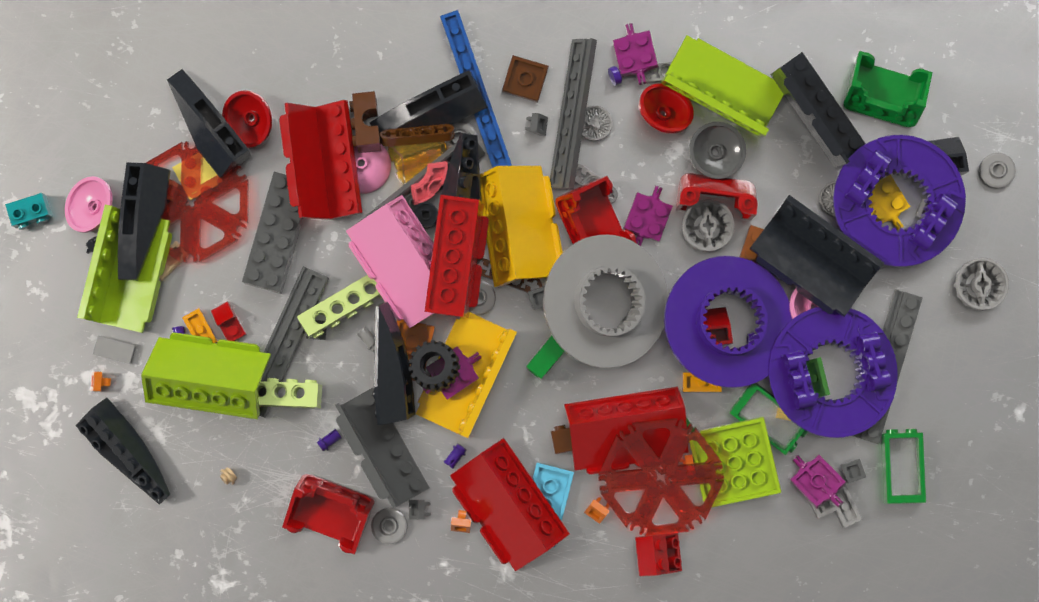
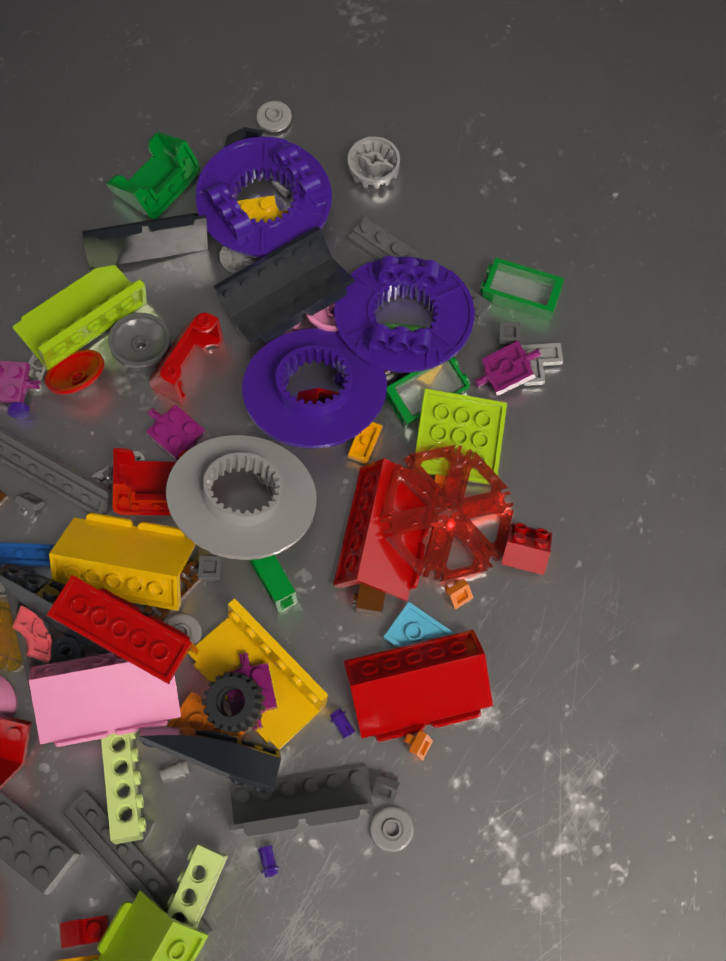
camera: 70 degrees left, 15 degrees down
red windscreen [282,474,374,555] -> none
light grey wheel [582,106,612,141] -> none
light grey gear [682,199,735,252] -> none
dark orange plate [739,225,764,264] -> none

